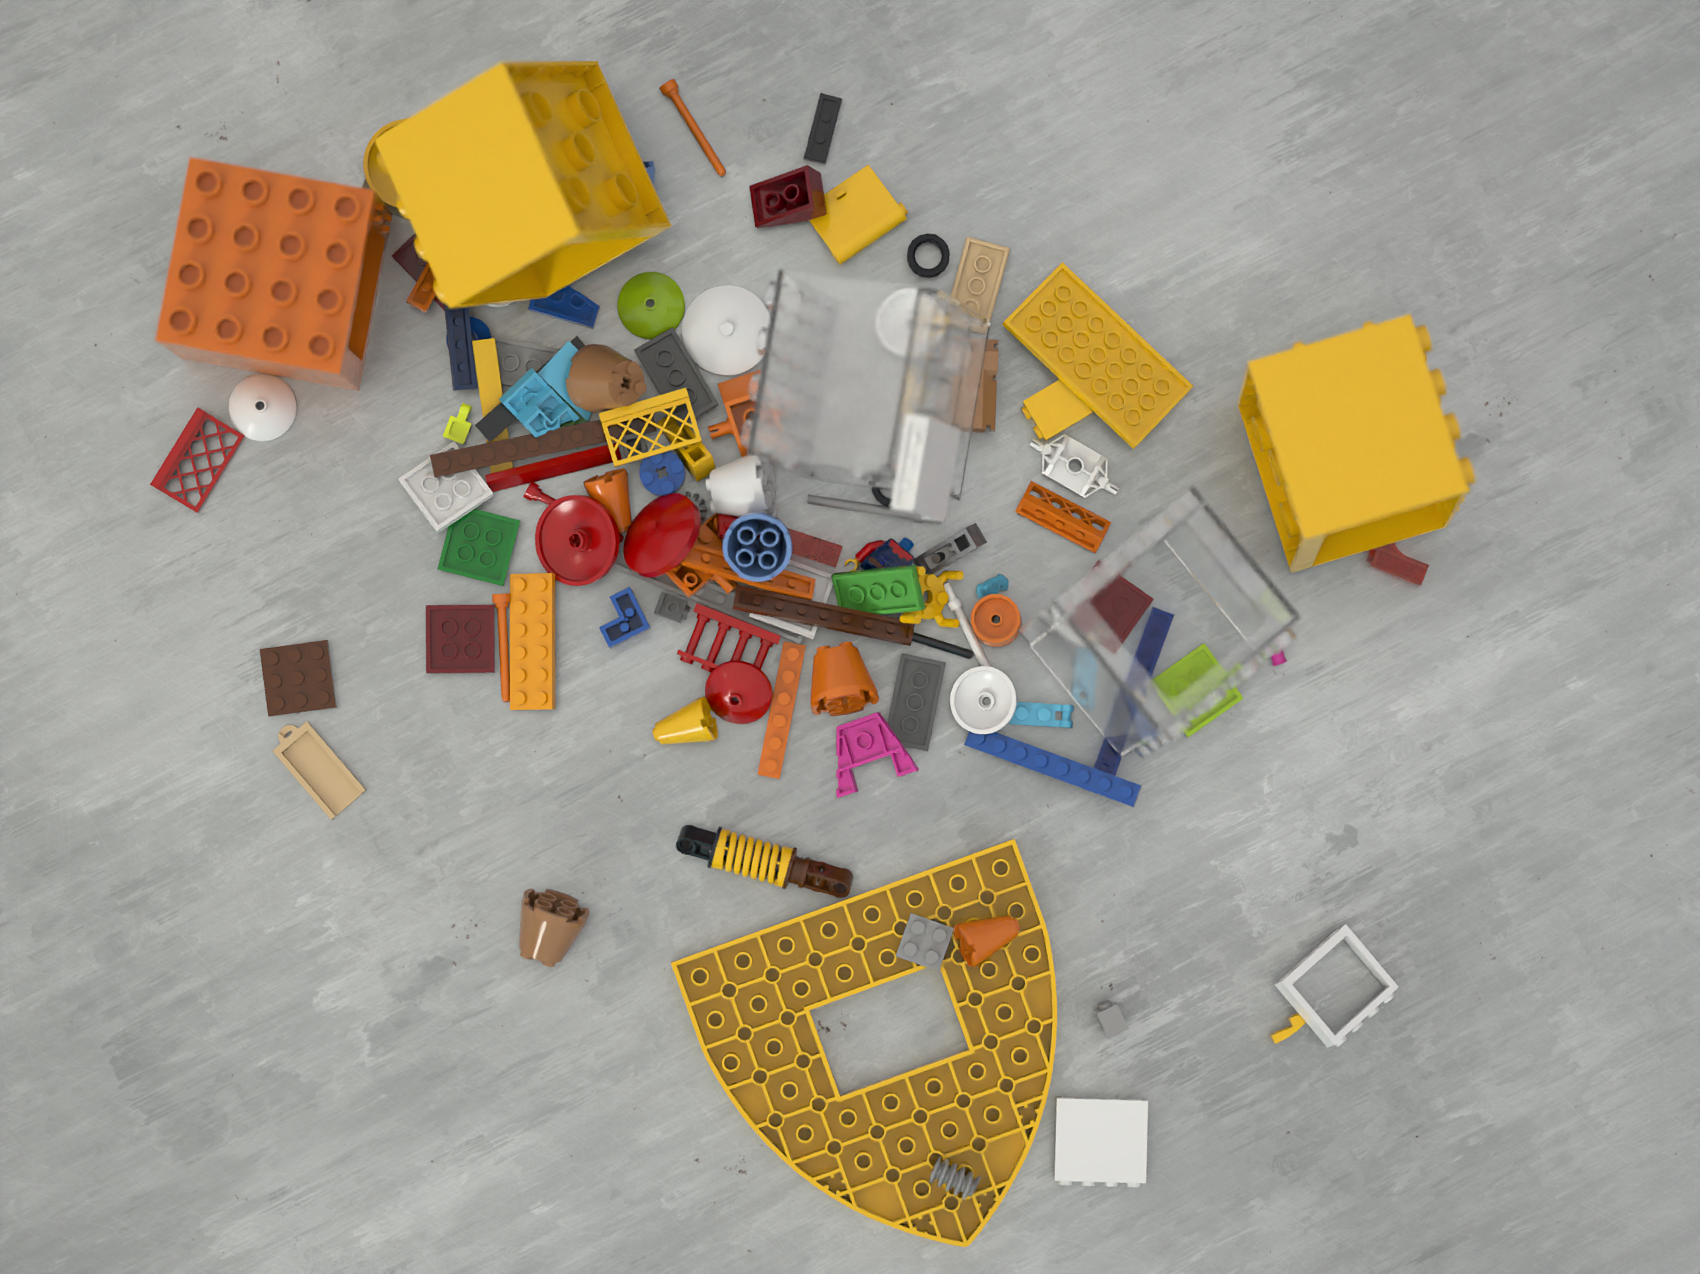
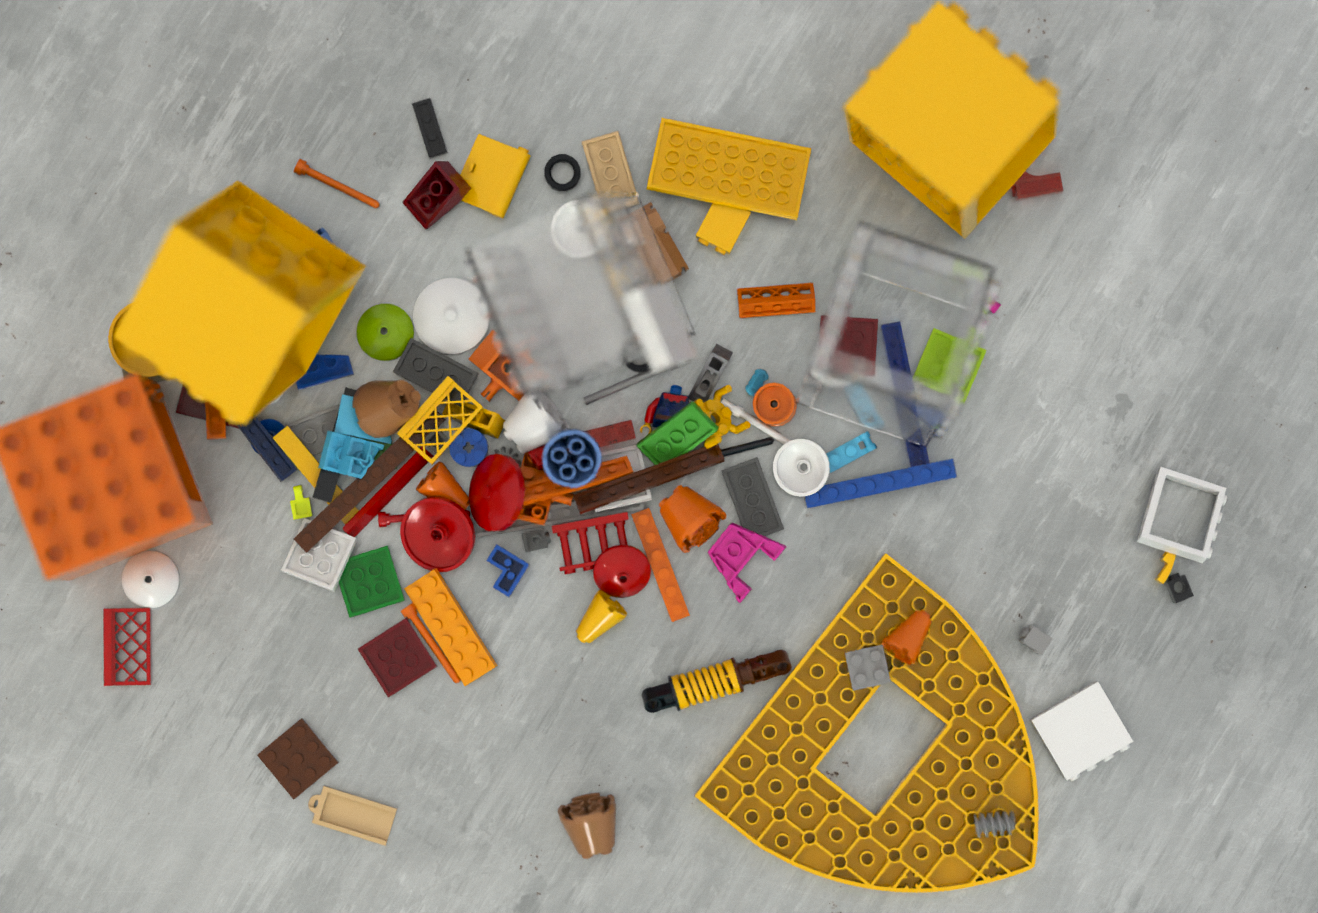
camera: 30 degrees left, 0 degrees up
white plate [1029,434,1120,499] -> none
none -> black brick [1165,573,1194,603]

